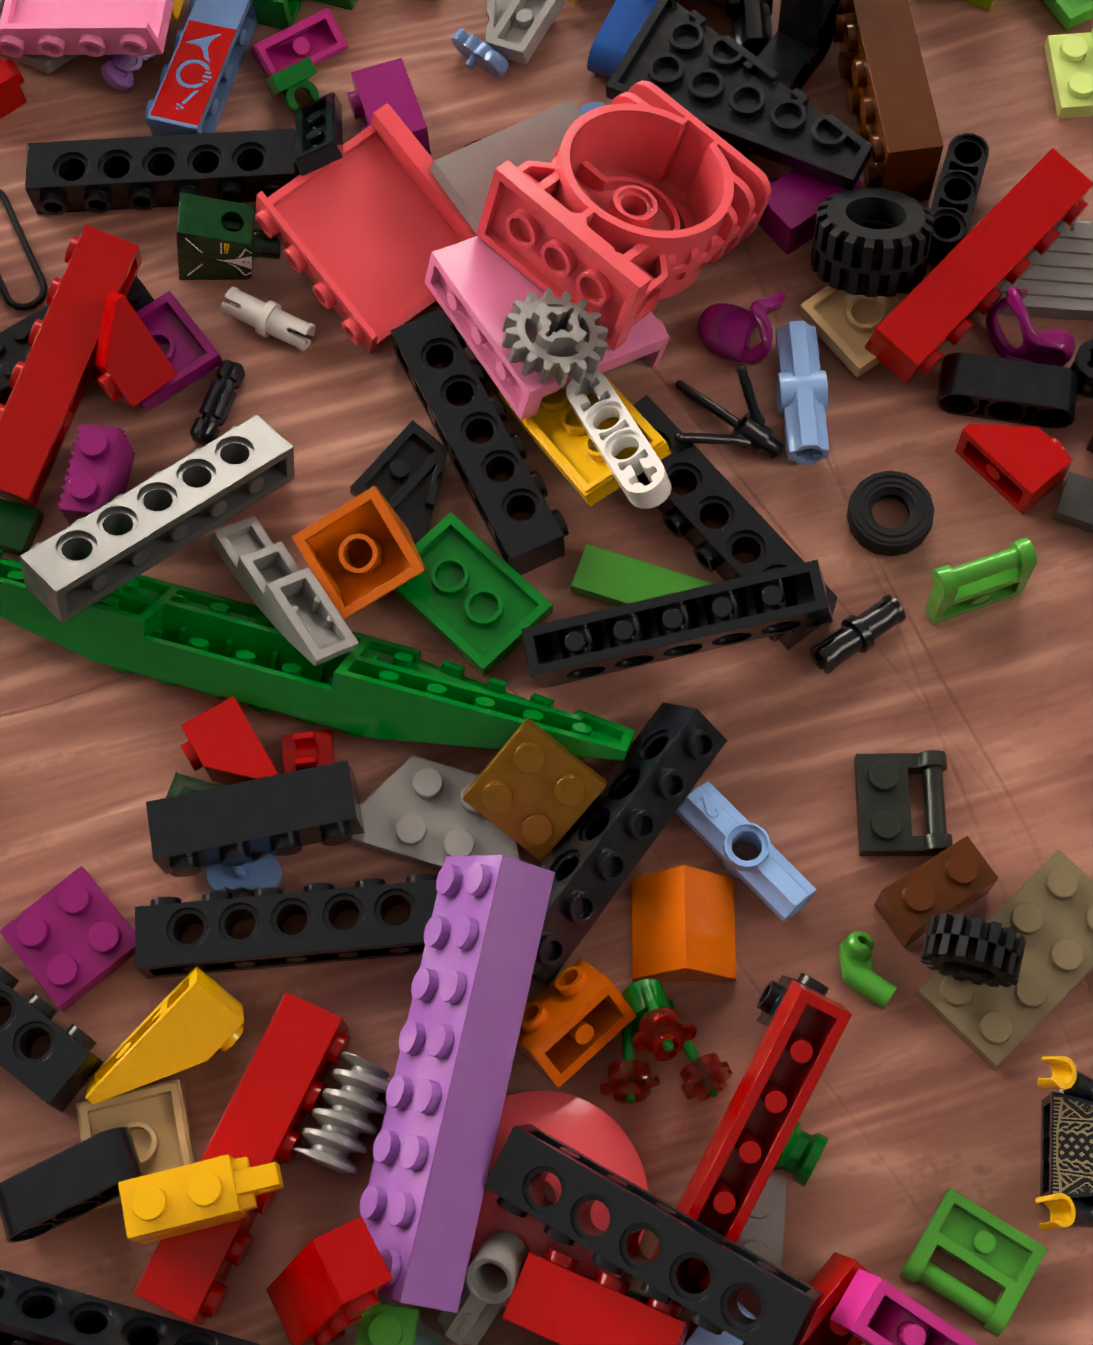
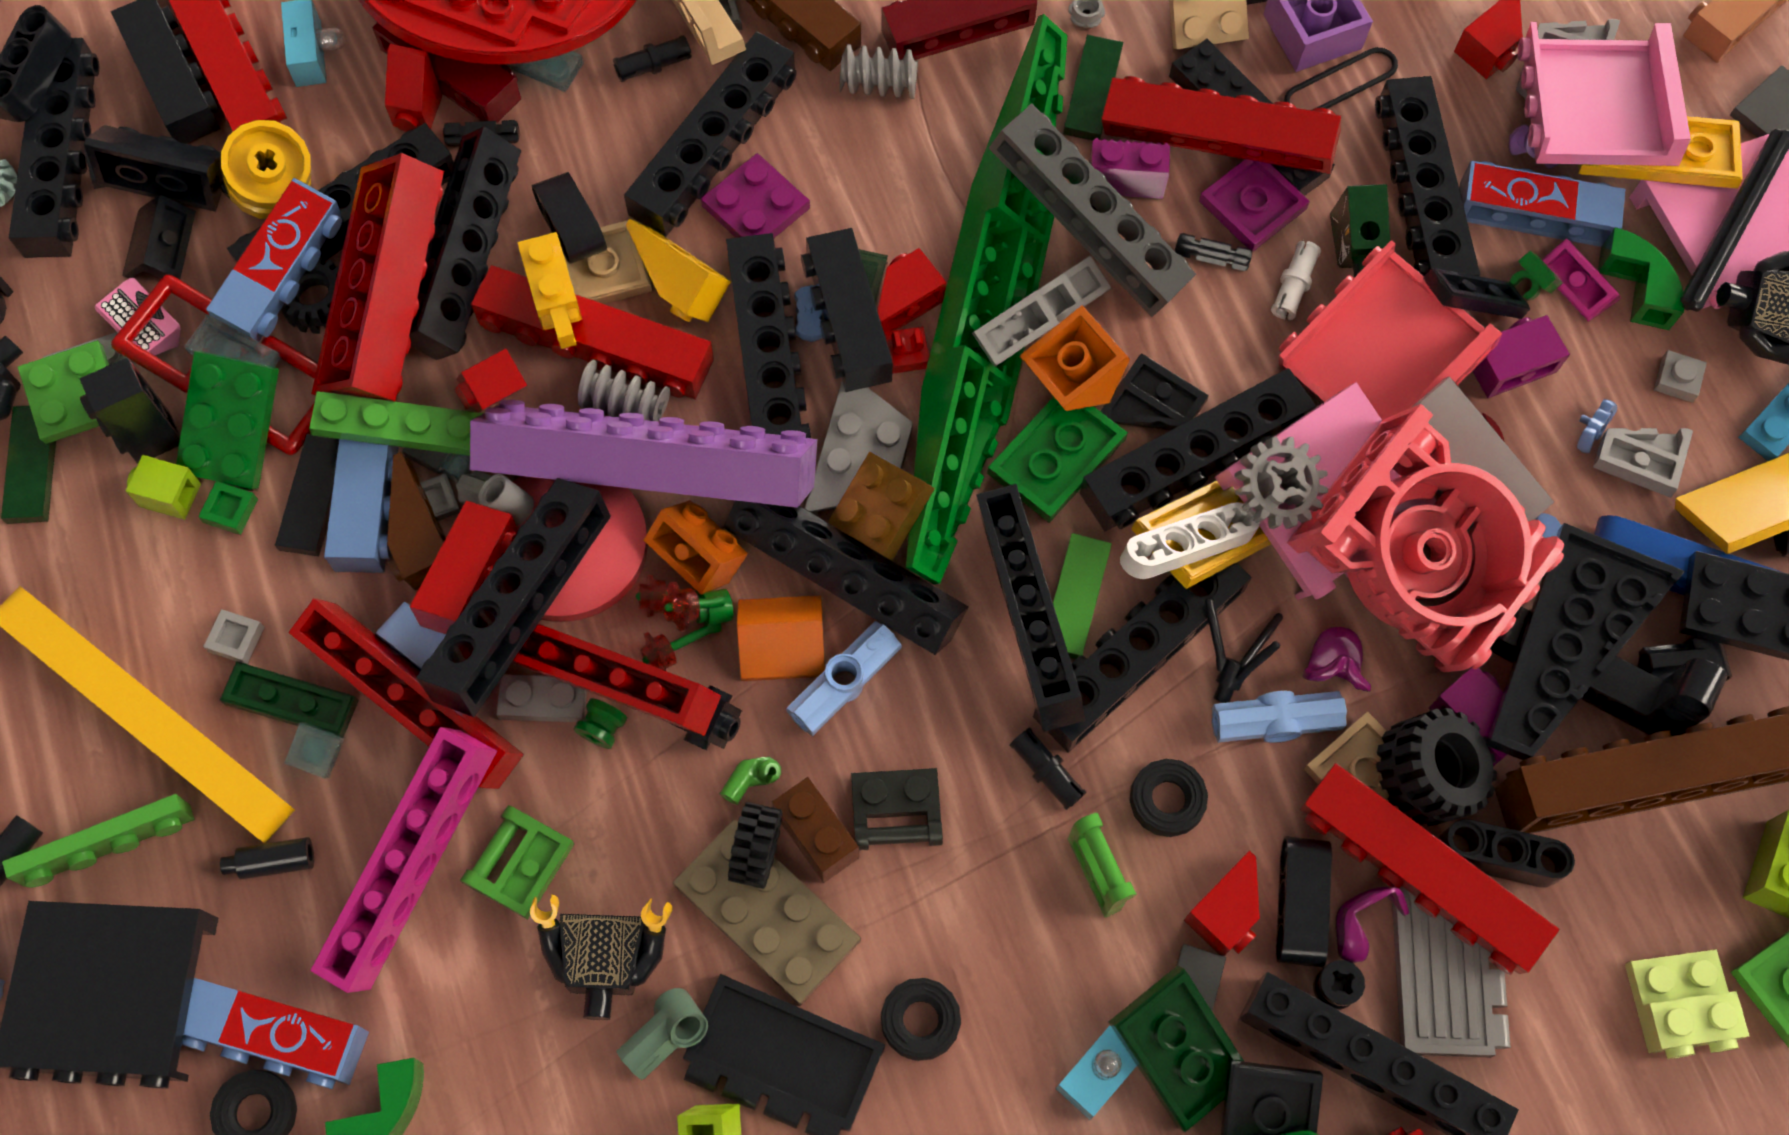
camera: 80 degrees right, 0 degrees up
red slope [94,292,178,408] -> none

